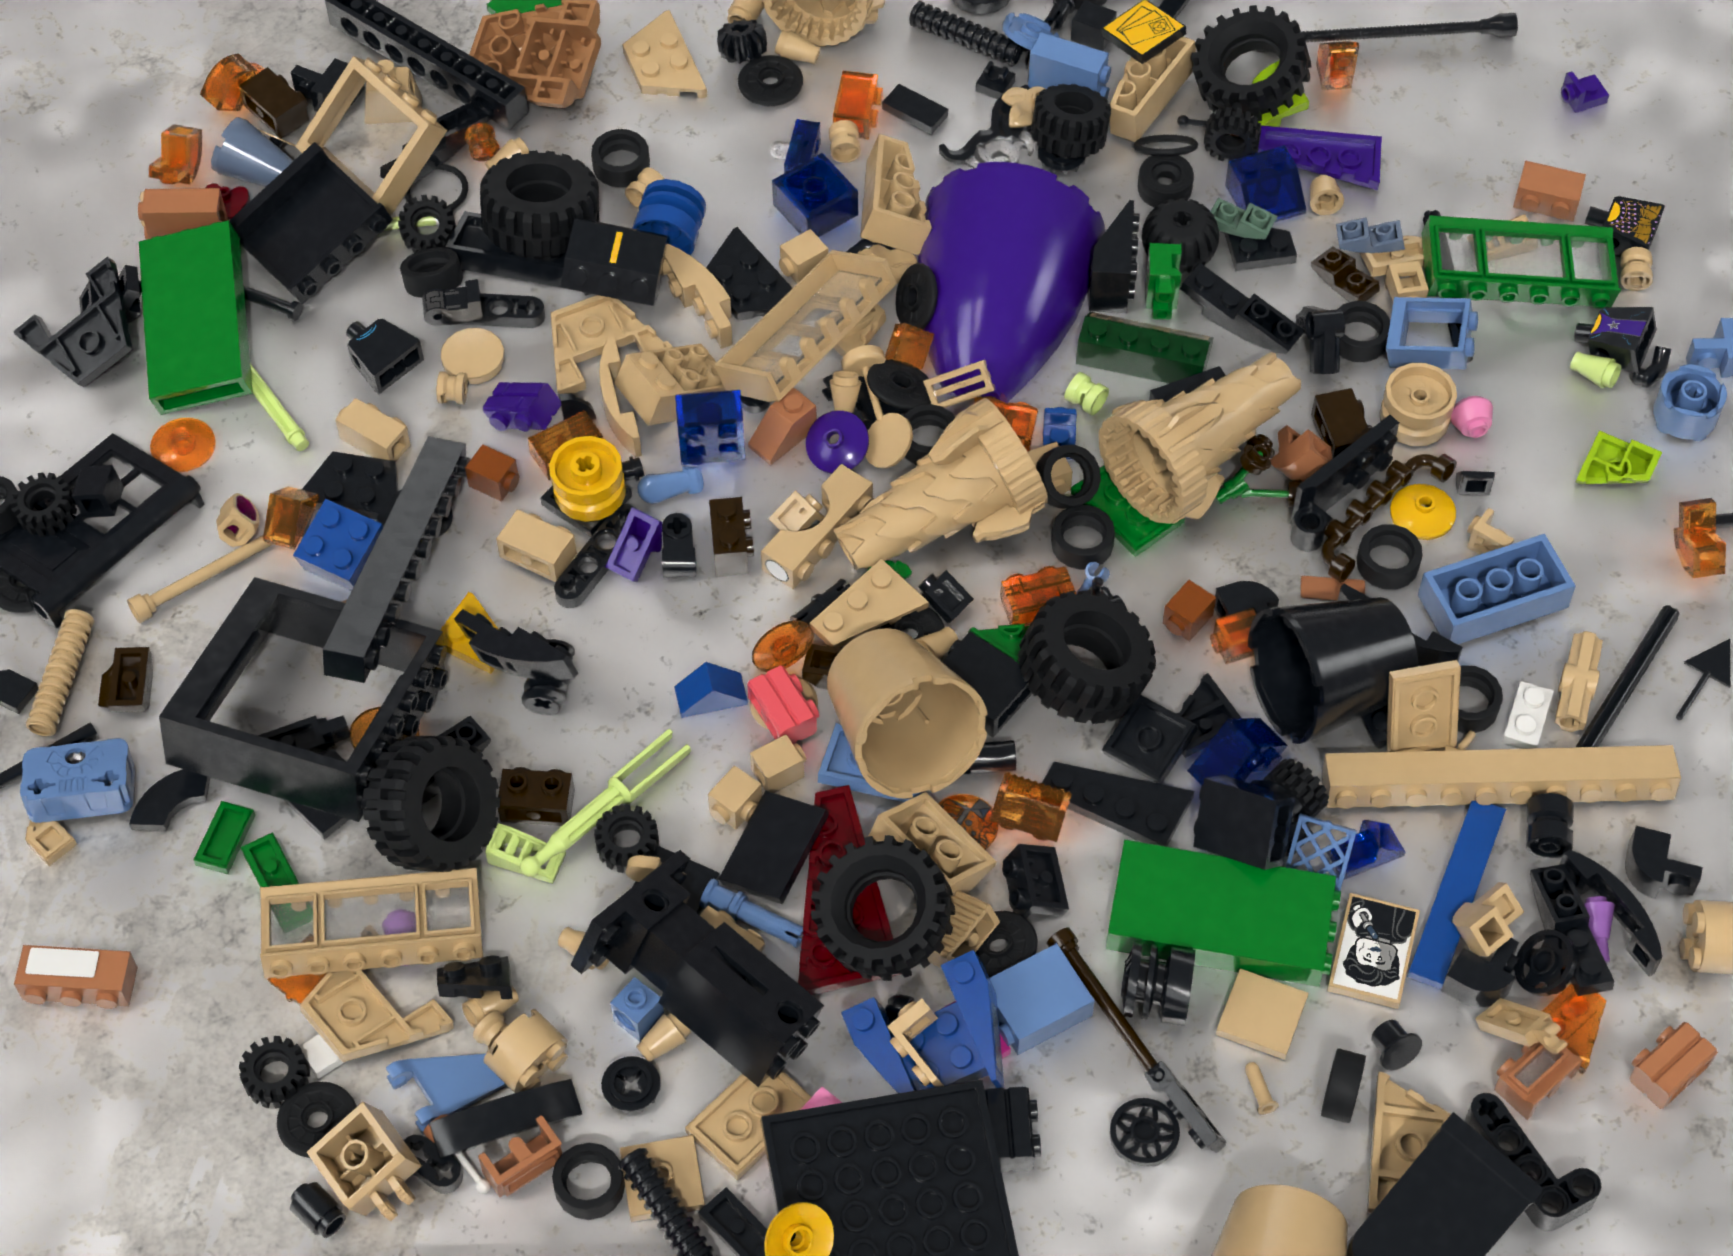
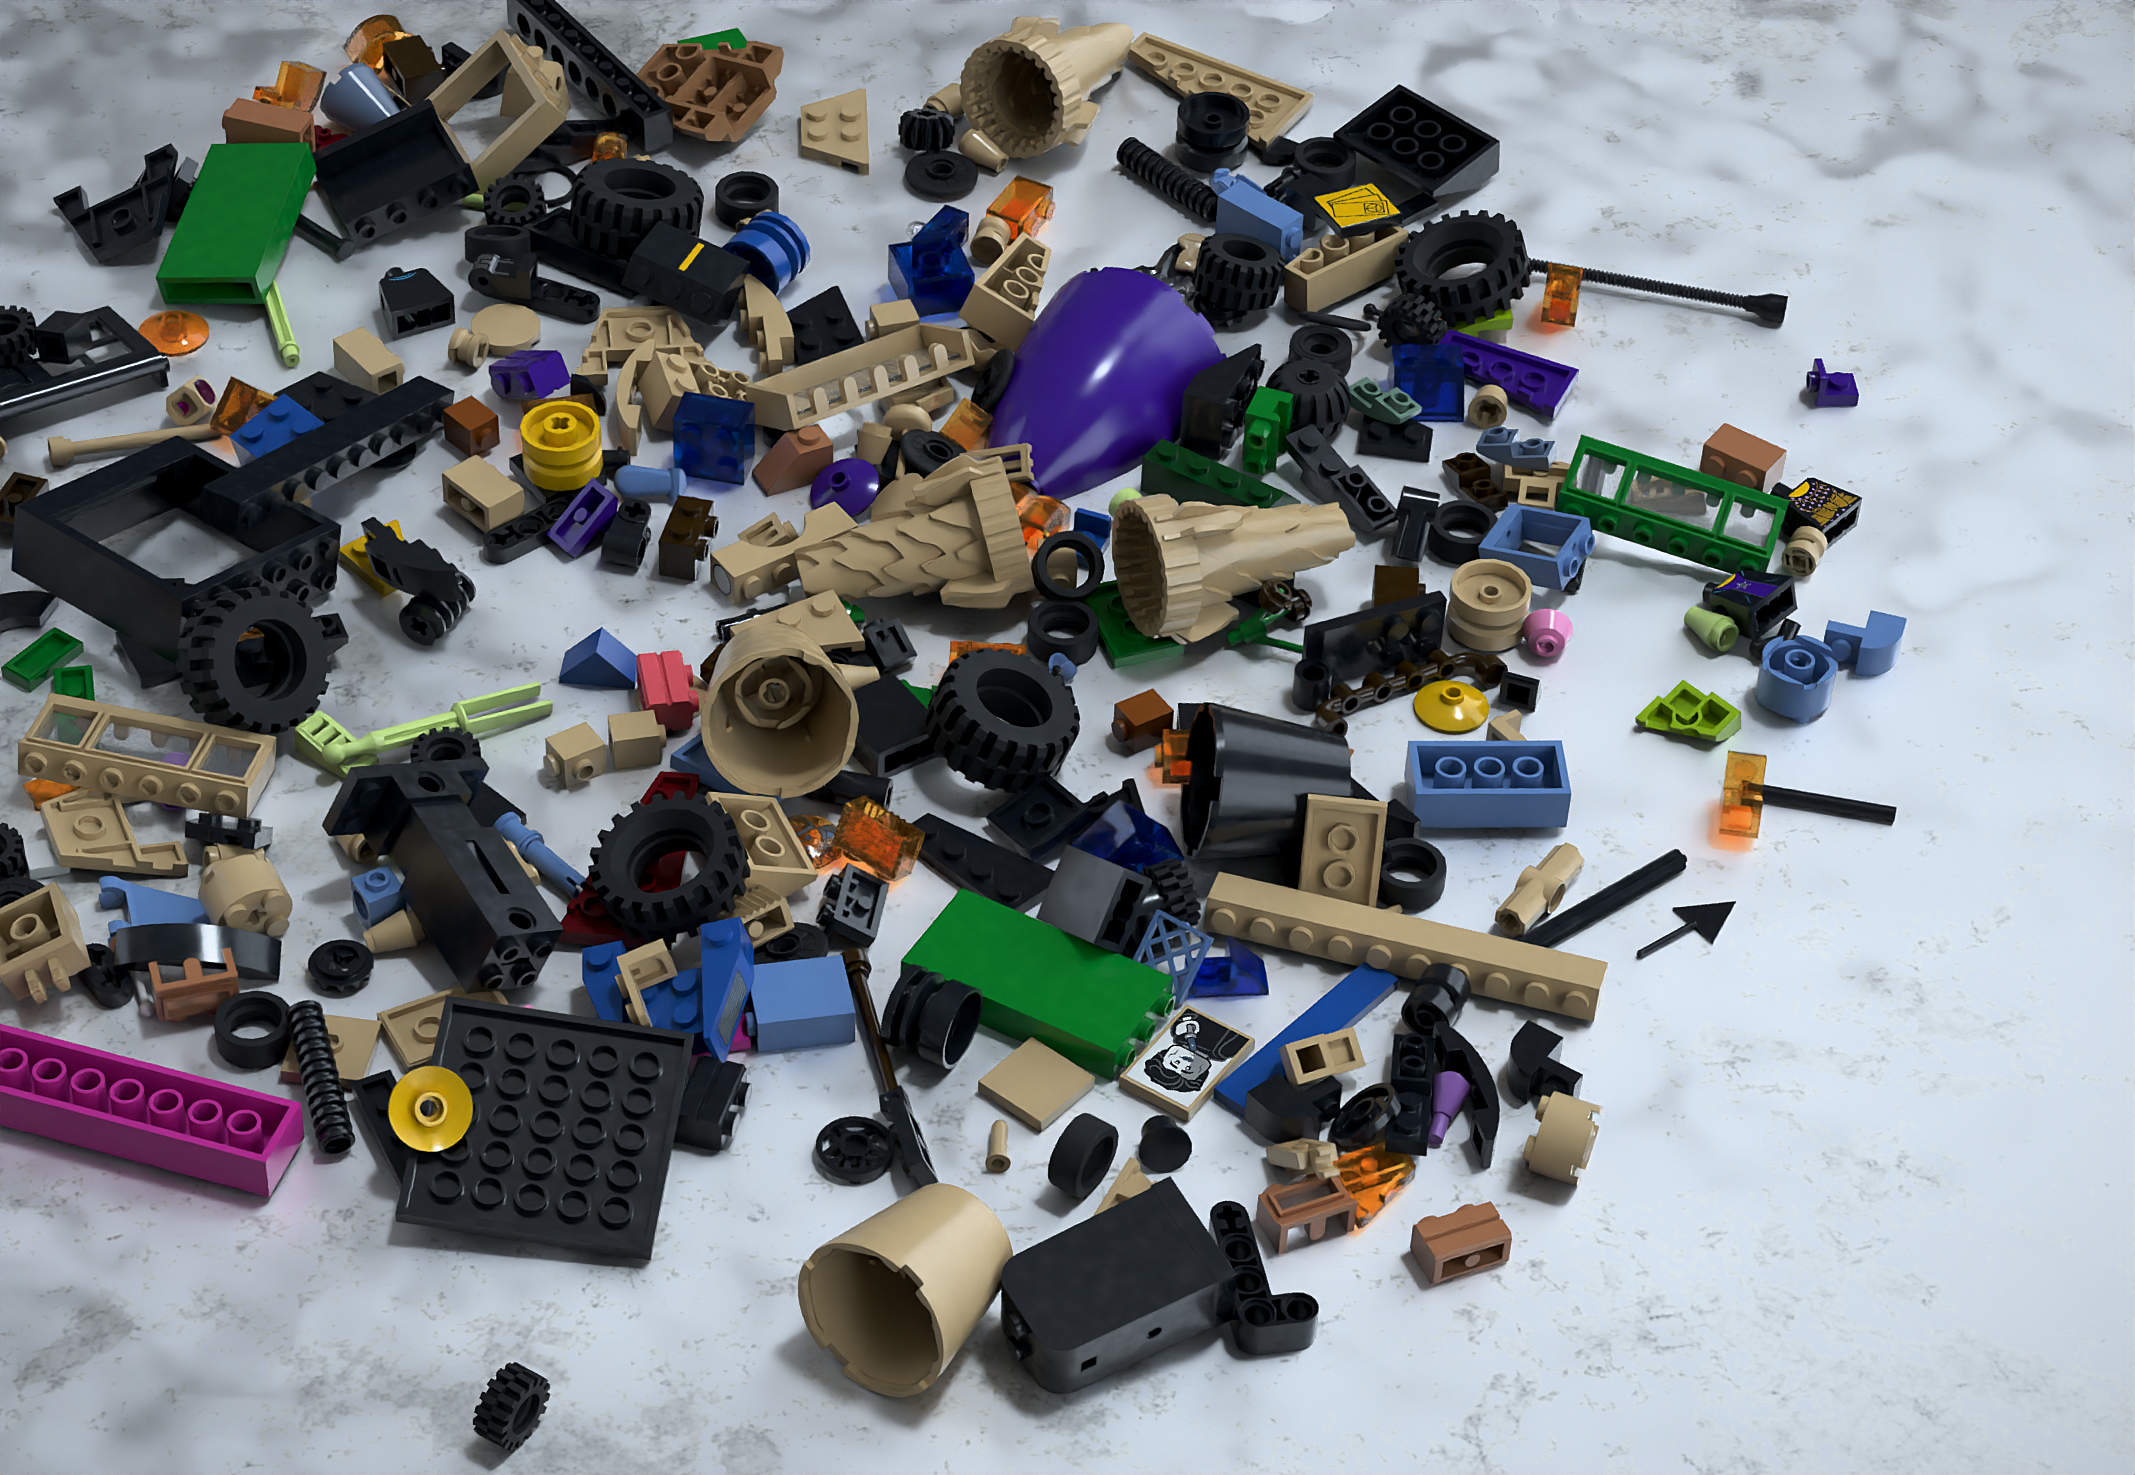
camera: 15 degrees right, 15 degrees down
dark brown brick [497,767,575,826] -> none
black tile [719,790,829,905] -> none
clear orange dish [752,620,814,672] -> none
black tile [882,84,949,135] -> none
black tile [975,61,1016,100] -> none
nougat brick [1270,425,1332,482] -> none
black tyre [1356,524,1423,589] -> none
white plate [1502,681,1554,749] -> none

